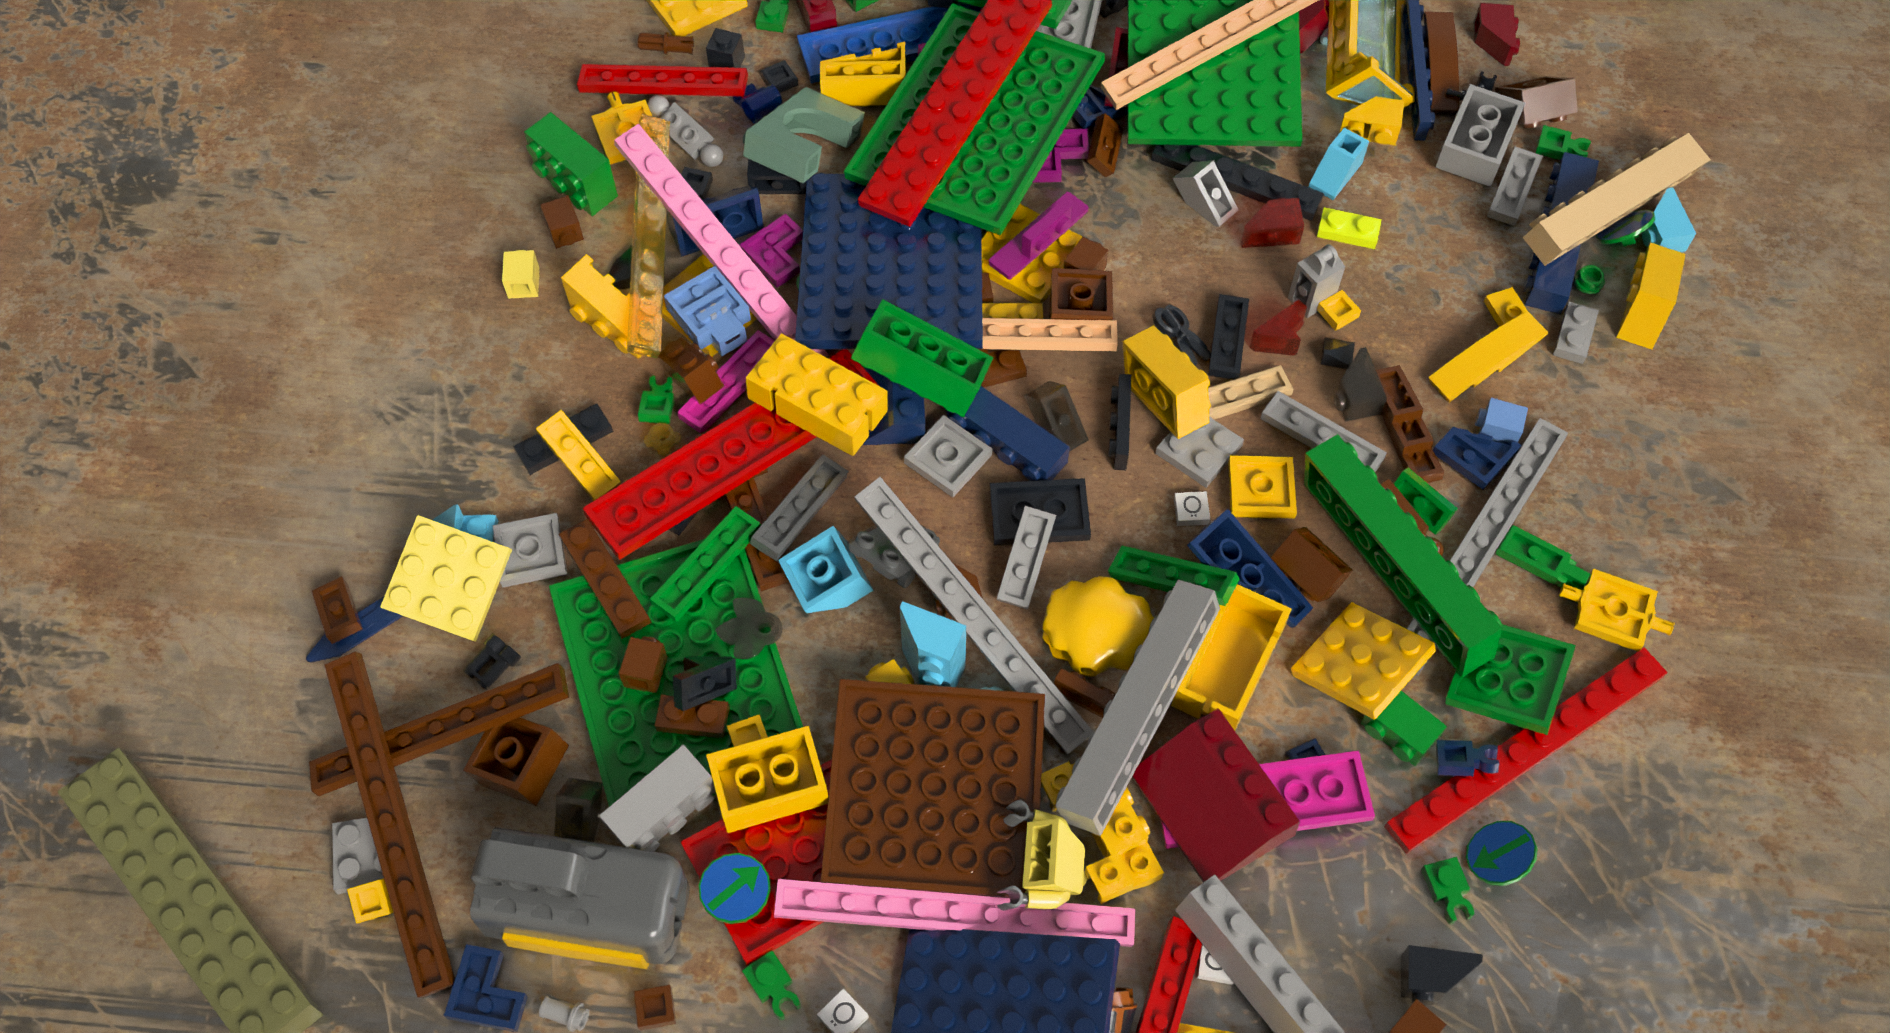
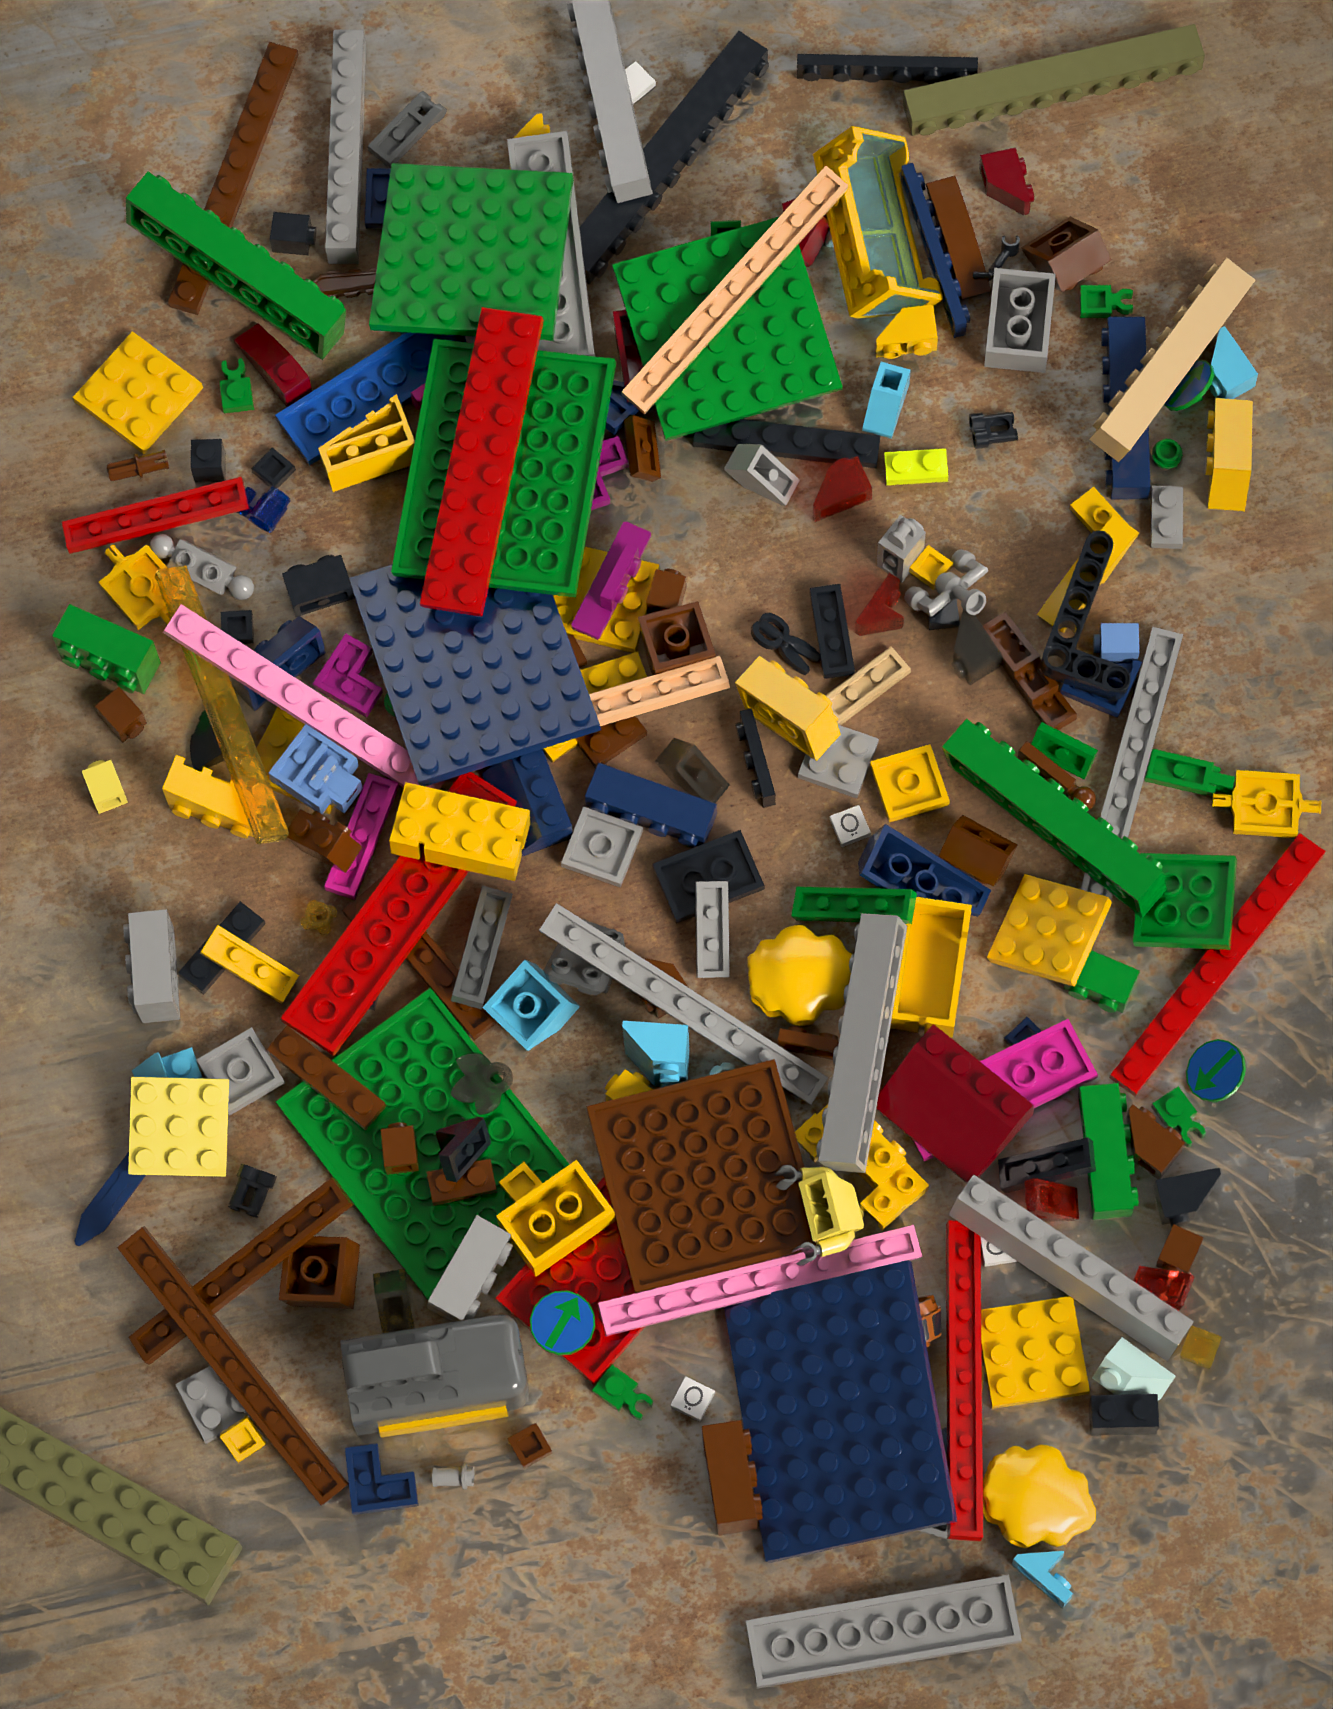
camera: 15 degrees left, 10 degrees up
reddish brown plate [312,576,363,644] -> none
green plate [638,375,674,424] -> none
green plate [650,506,761,623] -> none
sand green arch [743,87,865,183] -> none
green slope [851,299,994,417] -> none
light grey plate [1260,391,1387,472] -> none
dark blue plate [1436,740,1499,776] -> none
light grey plate [1487,146,1543,226] -> none
none -> light grey brick [123,909,180,1023]
none -> light grey piece [904,549,988,617]
none -> black piece [969,412,1018,449]
none -> black plate [998,1137,1096,1194]
none -> clear red slope [1025,1178,1079,1222]
none -> black beam [1040,530,1131,701]
none -> green brick [1078,1083,1139,1220]
none -> reddish brown slope [1126,1104,1185,1180]

